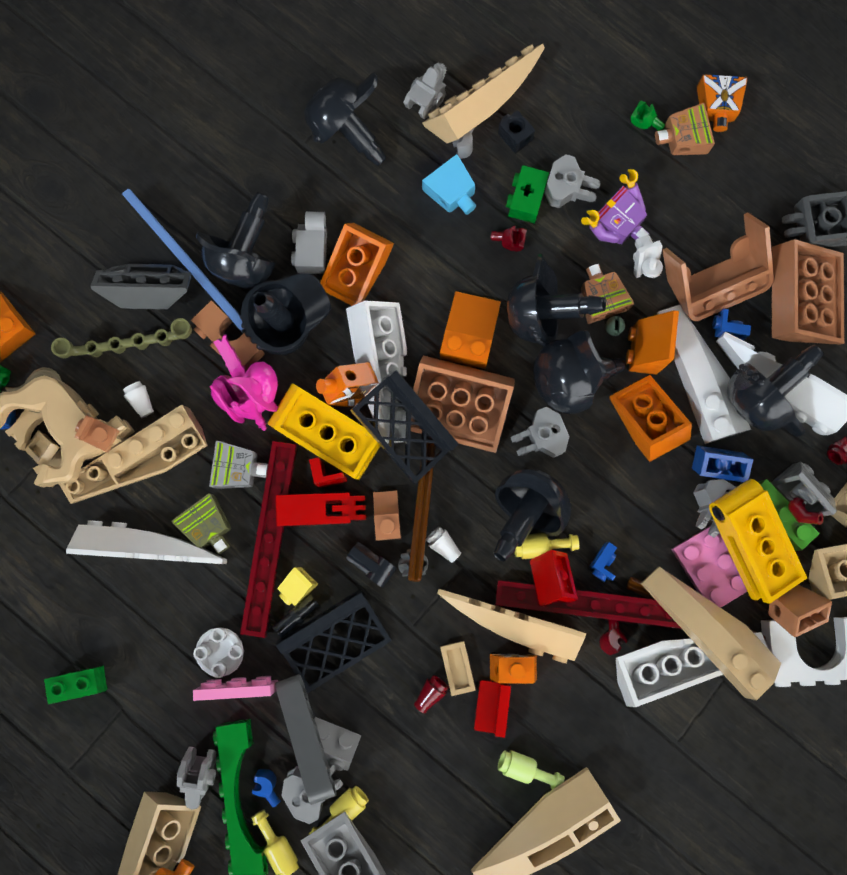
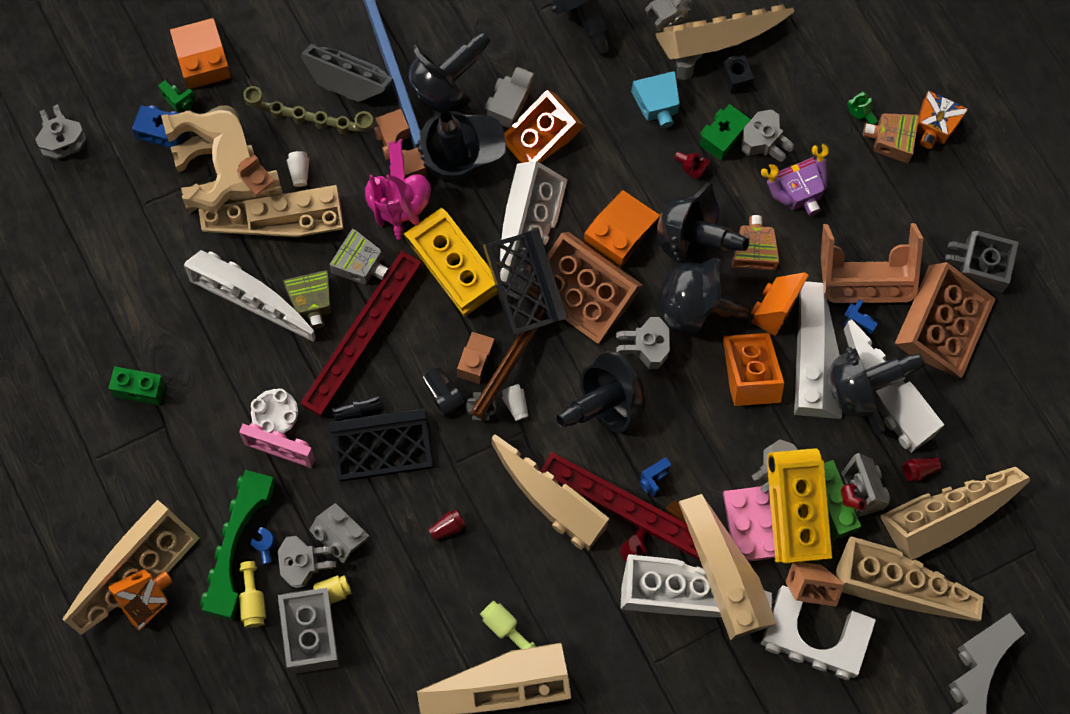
camera: 15 degrees right, 10 degrees down
tan tile [24,430,60,466] -> none
light grey hinge [177,747,216,810] -> none
red hinge [275,493,366,527] -> none
dark grey beam [275,674,337,805] -> none
light yellow slope [277,567,318,606] -> none
red panel [309,457,347,488] -> none
orange torso [316,362,379,407] -> none
tan tile [440,641,476,696] -> none
red panel [474,680,511,738] -> none
orange torso [490,654,537,684] -> none
light yellow piece [515,533,579,559] -> none
red panel [530,550,578,606] -> none
sand green hinge [605,316,625,336] -> none
white hips [633,235,663,278] -> none
blue brick [692,445,753,482] -> none

